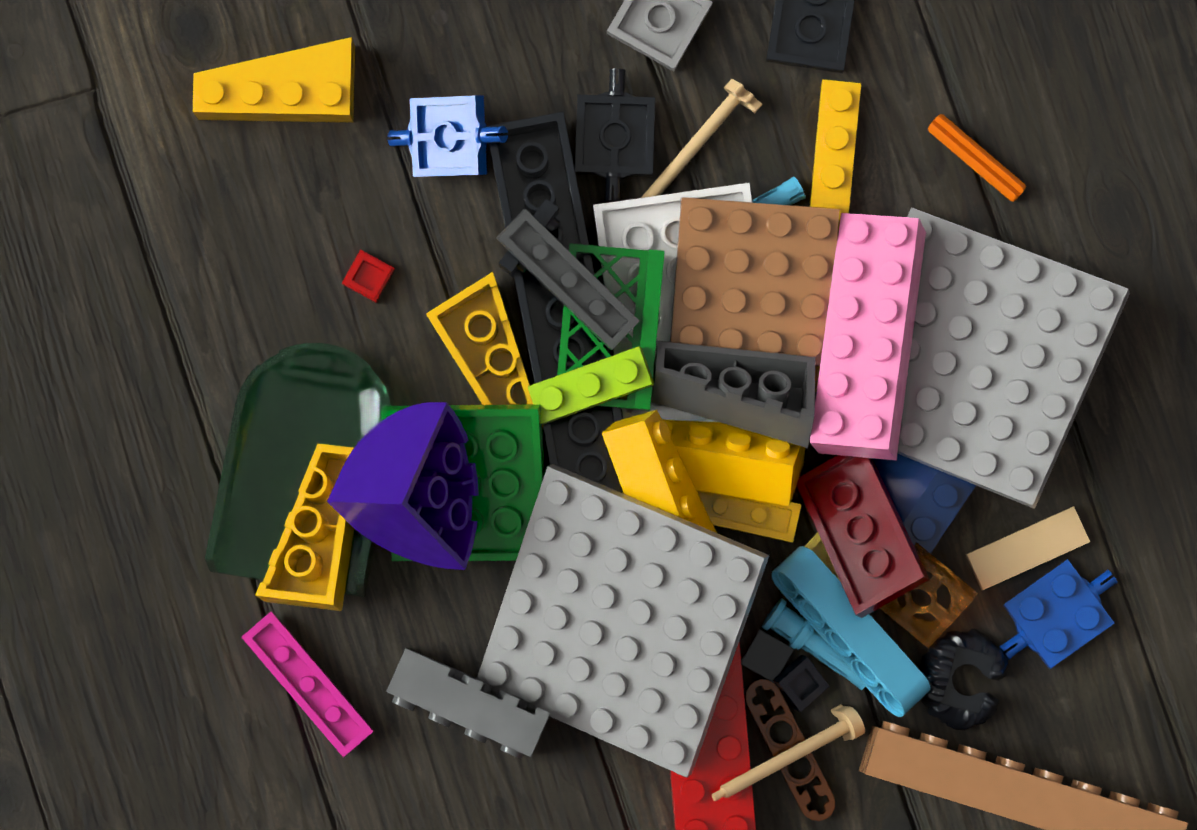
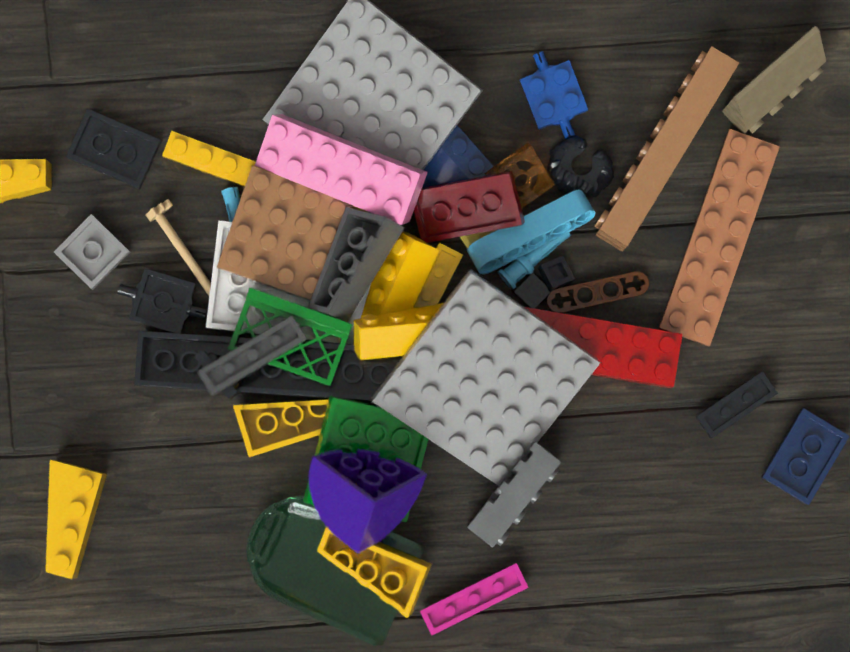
camera: 75 degrees left, 0 degrees up
red tile [342,249,395,303] -> none
plate [388,95,508,177] -> none
lime plate [528,346,654,425] -> none
tan piece [712,704,865,801] -> none
orange axle [928,114,1026,202] -> none
tan tile [965,506,1090,590] -> none

